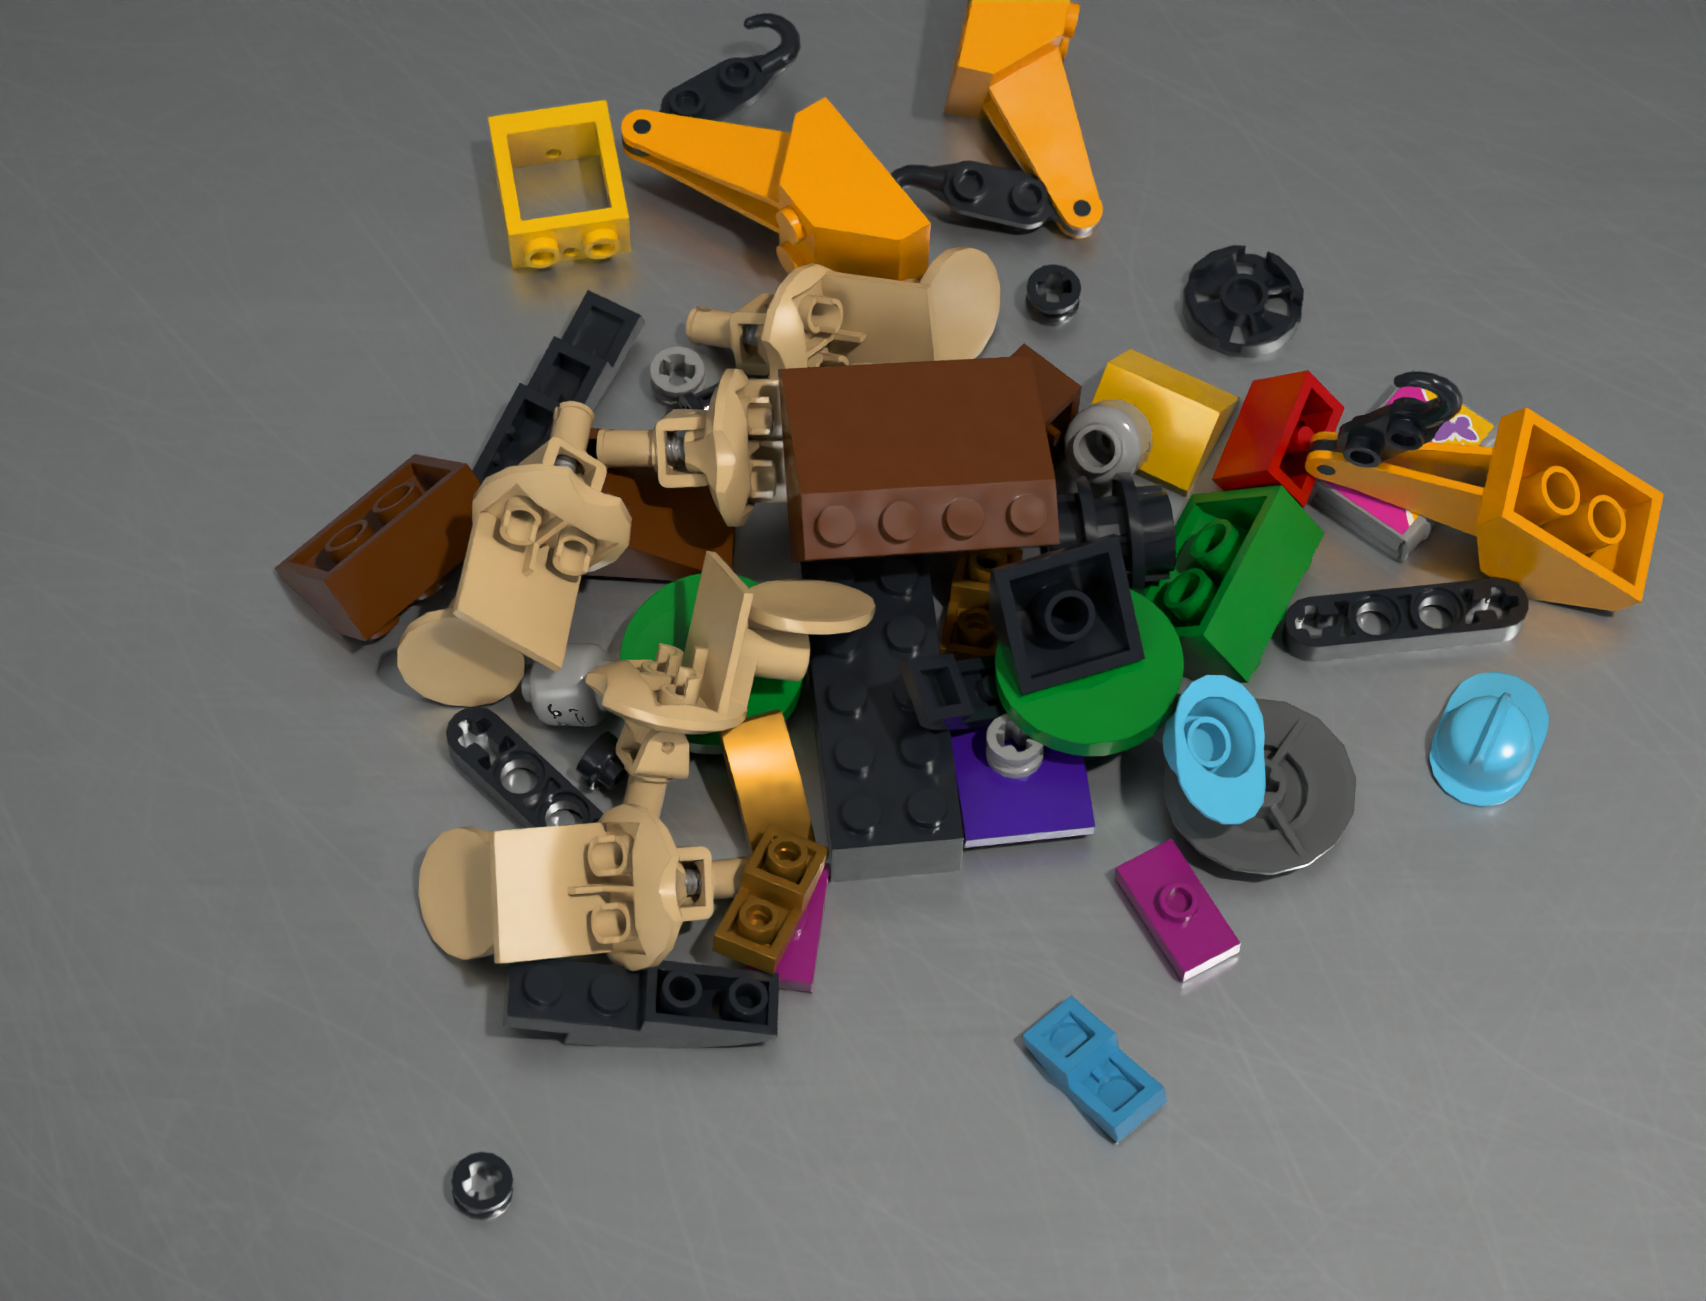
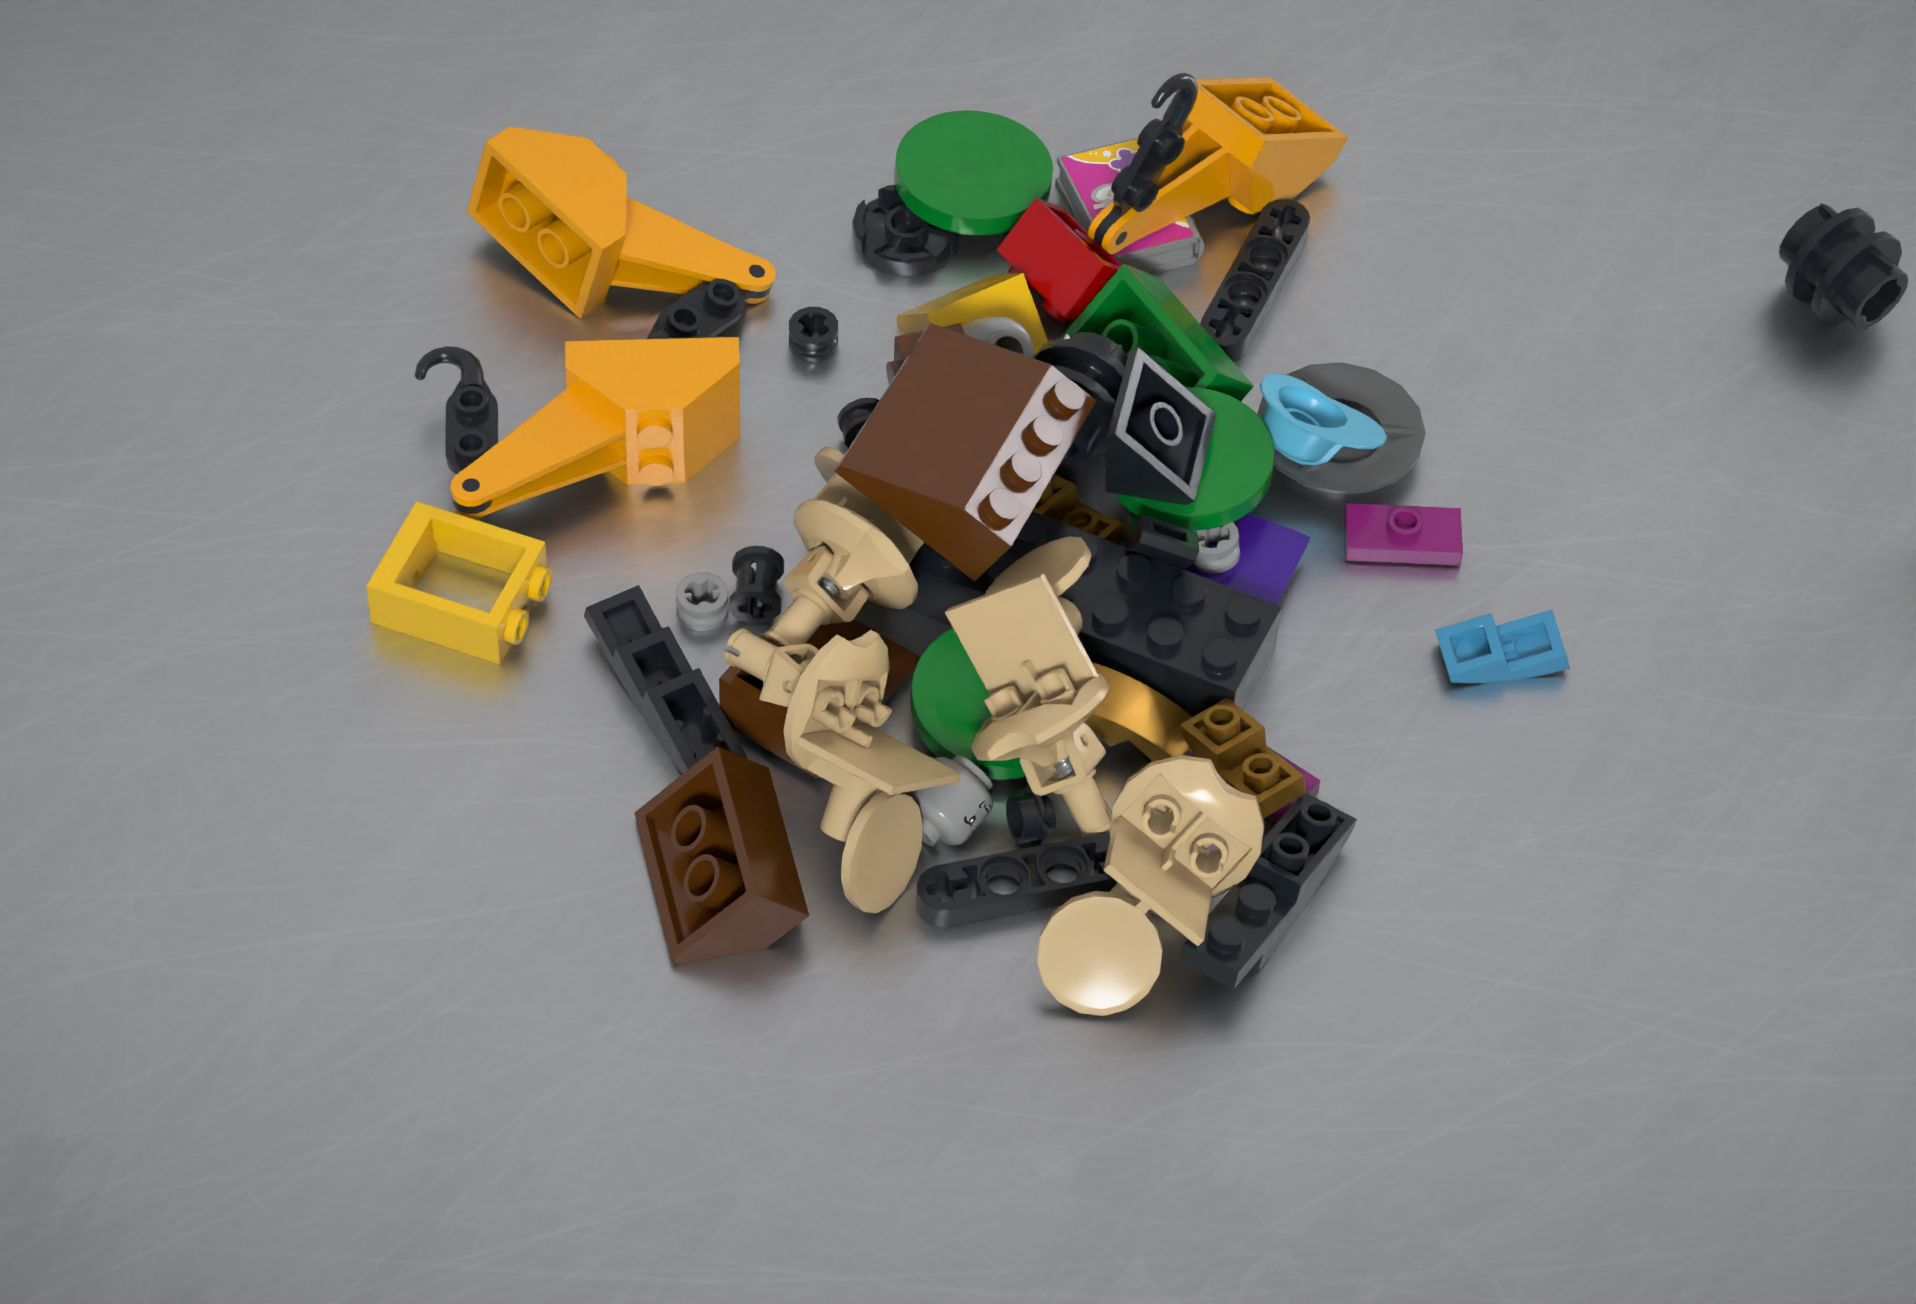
camera: 60 degrees left, 10 degrees down
black bush [451,1152,513,1221] -> none
tan piece [686,246,1001,379] -> none
medium azure piece [1429,671,1549,807] -> none
none -> green piece [894,110,1053,235]

